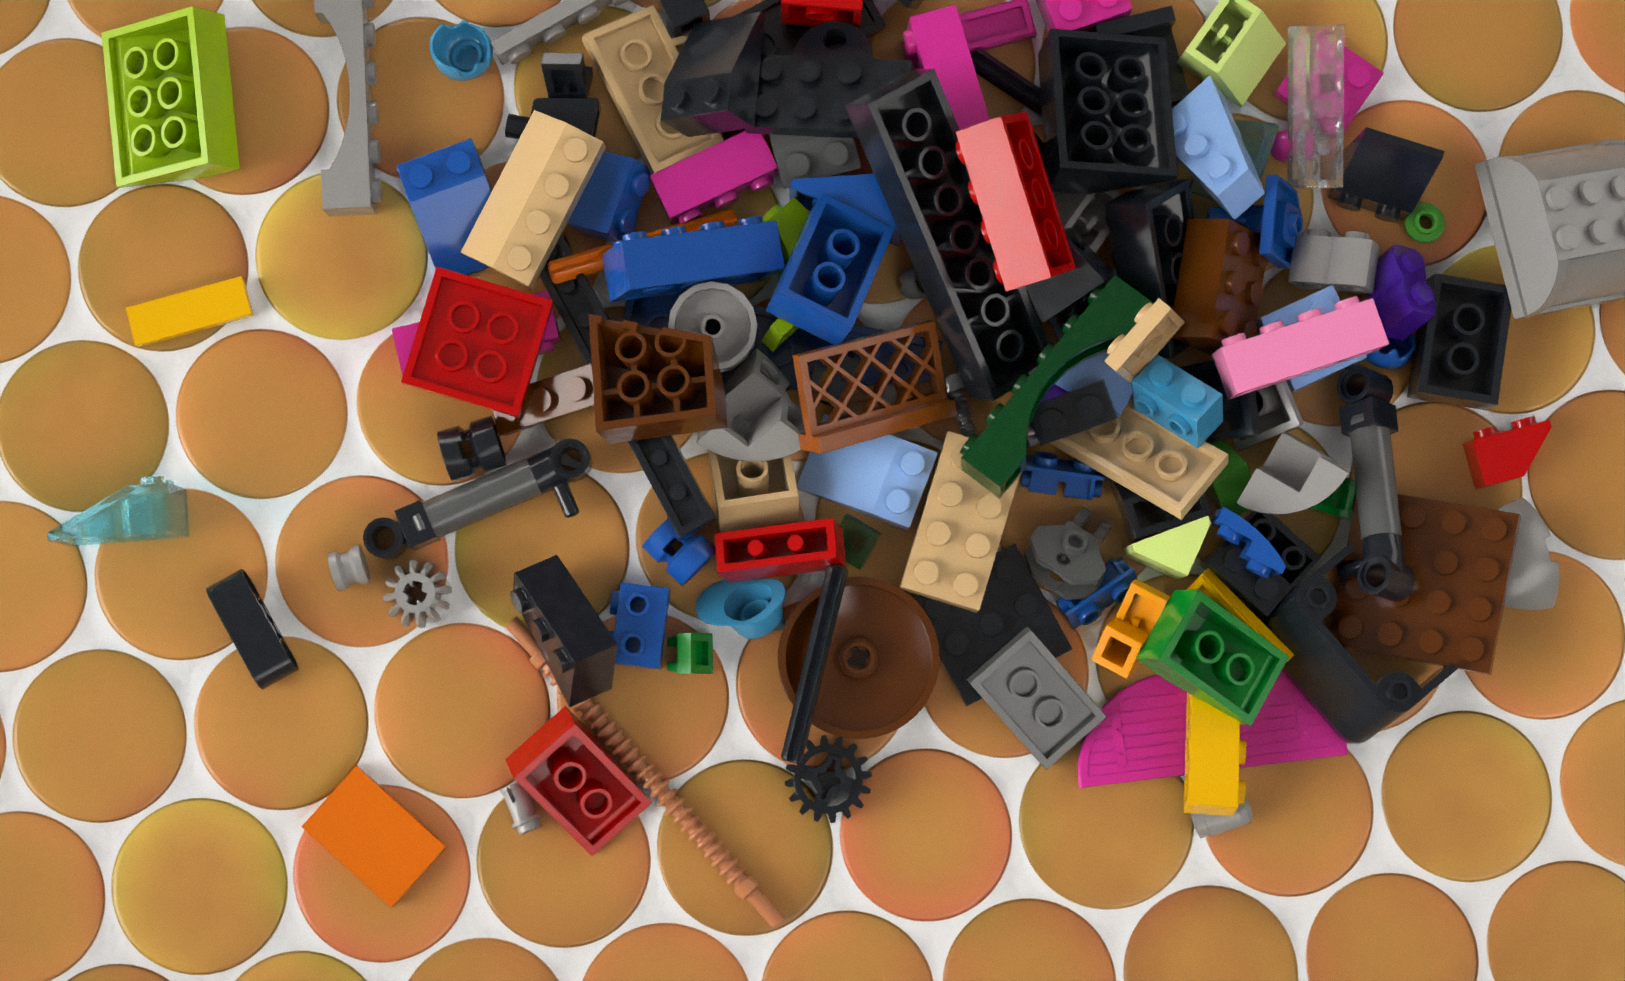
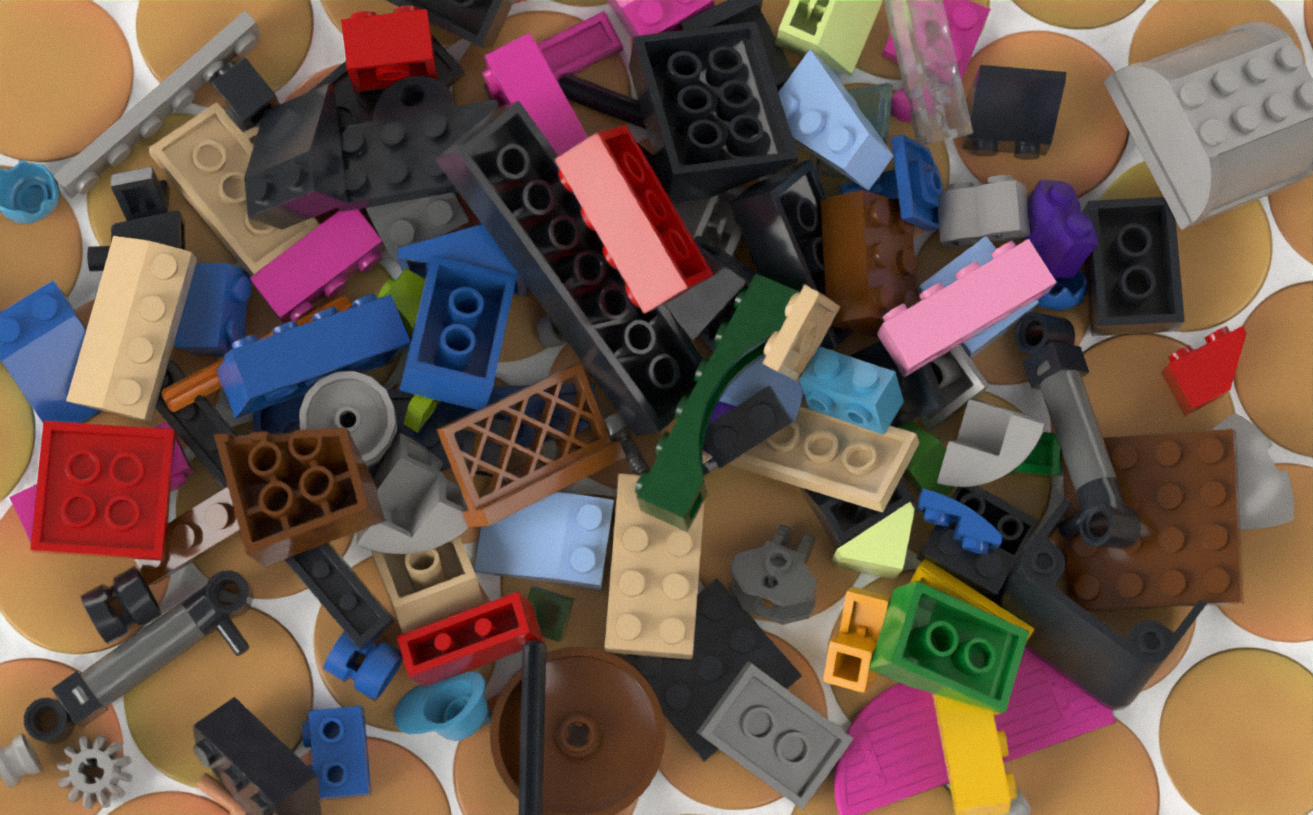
camera: 10 degrees left, 5 degrees down
green tile [667,633,713,674] -> none
blue hinge [1021,451,1105,500] -> none
blue hinge [1055,557,1137,630] -> none
bright green plate [1404,203,1445,243] -> none

